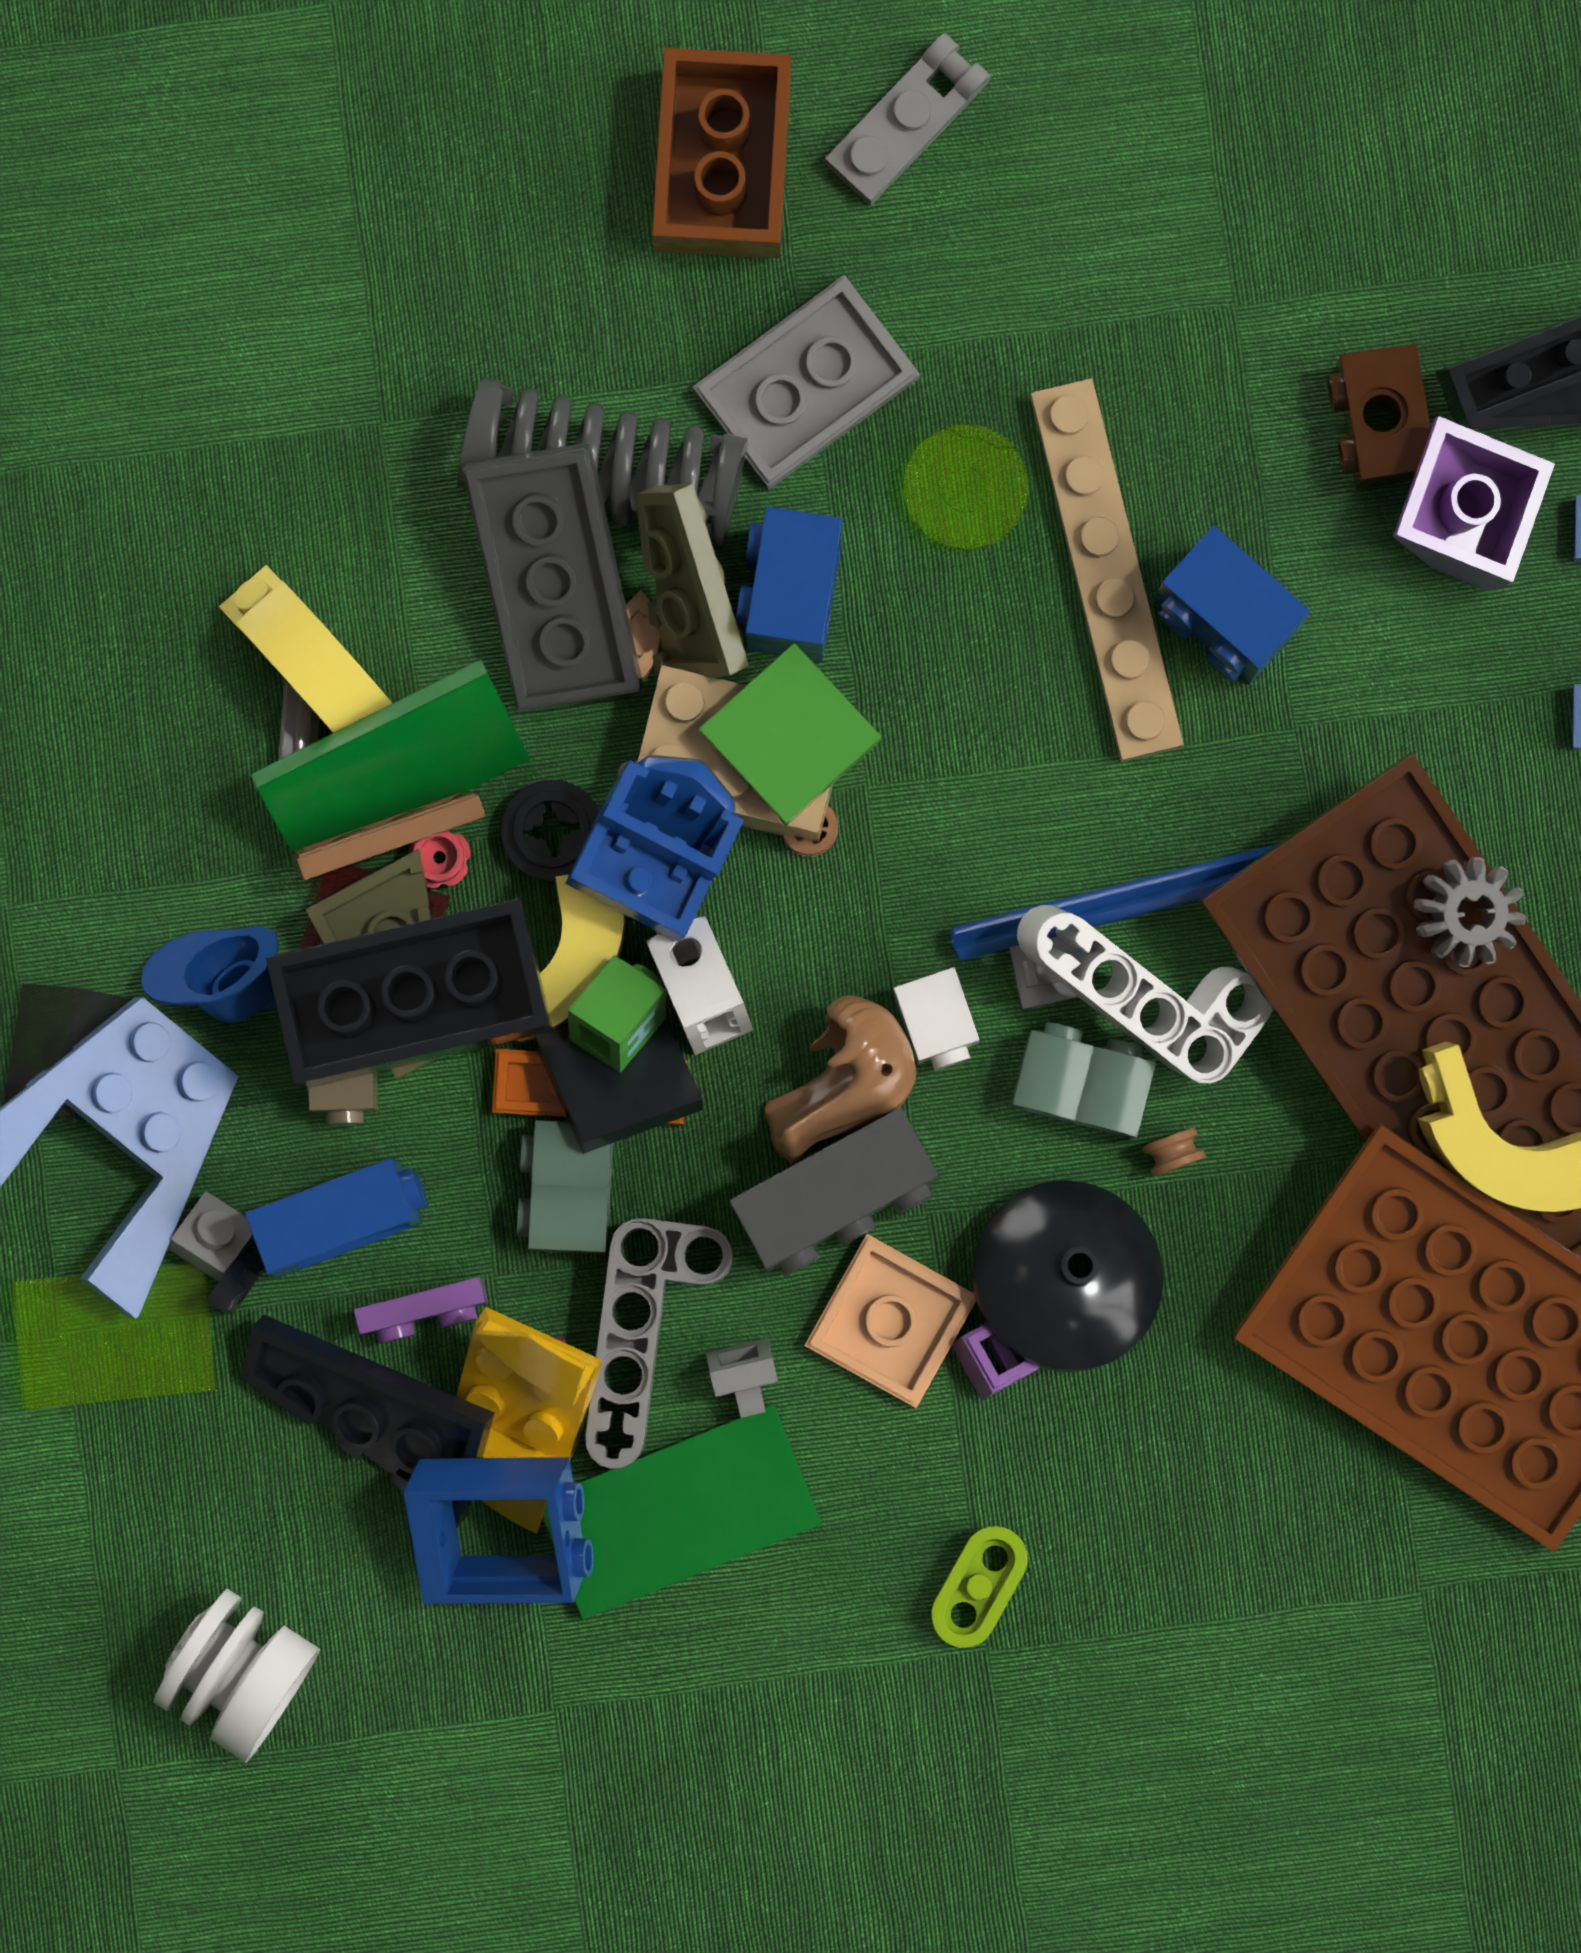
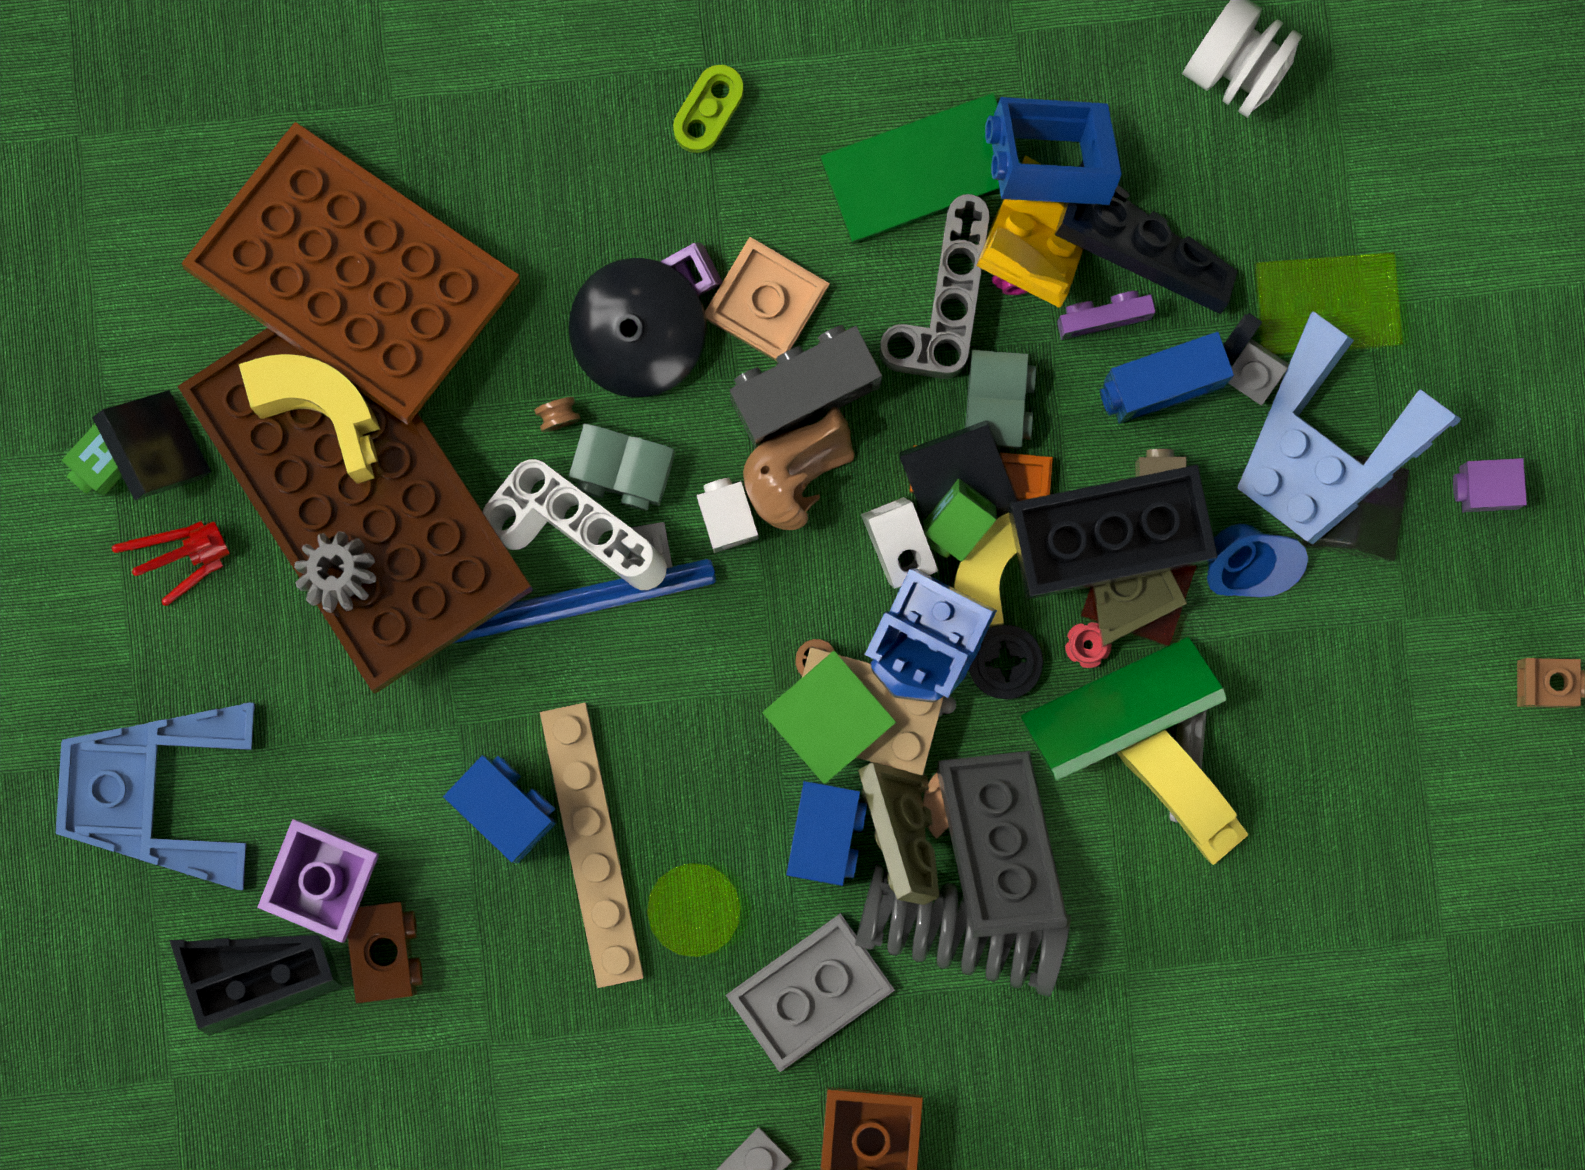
camera: 175 degrees right, 0 degrees up
medium nougat tile [290,790,486,880] -> none
light grey tile [706,1338,778,1418] -> none

